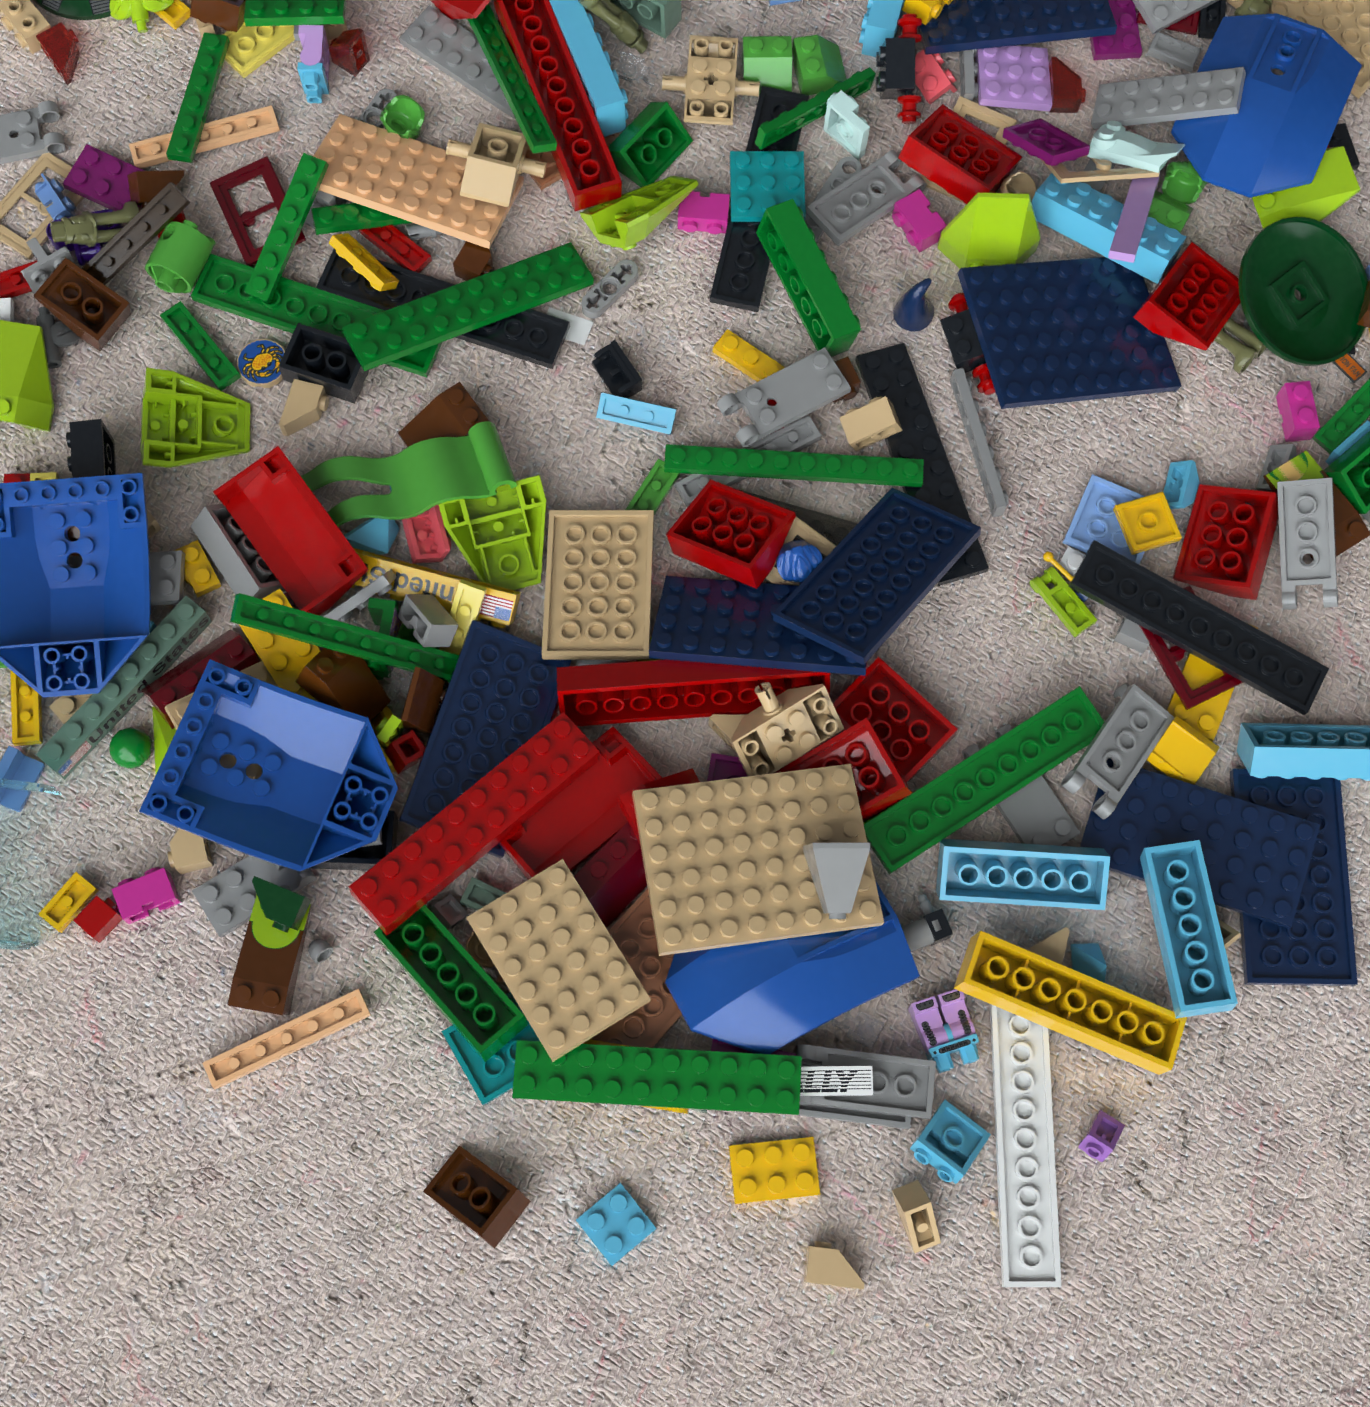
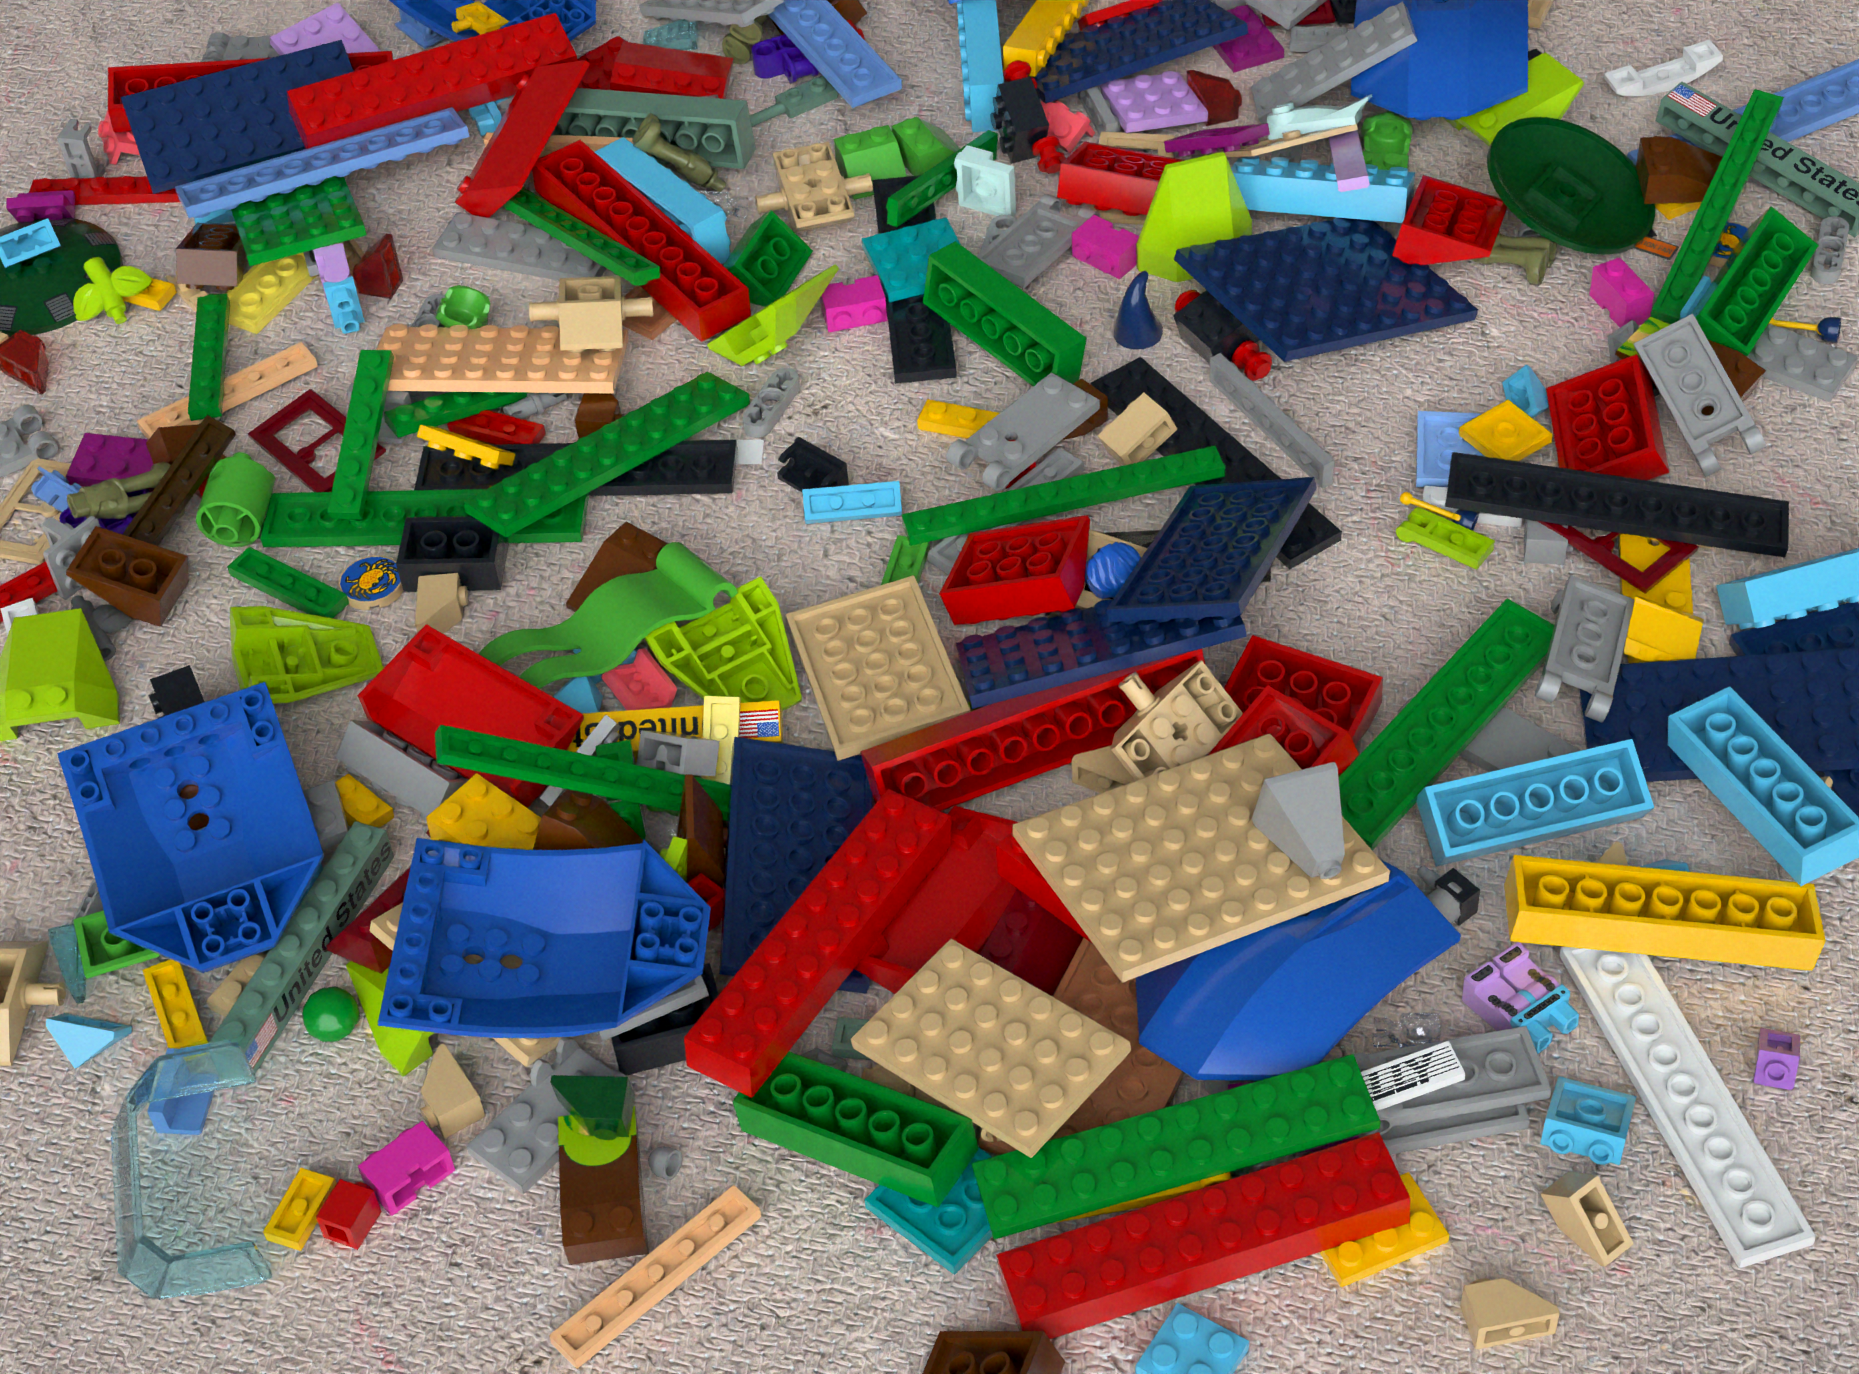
camera: 10 degrees left, 25 degrees down
none -> red brick [996,1132,1410,1340]

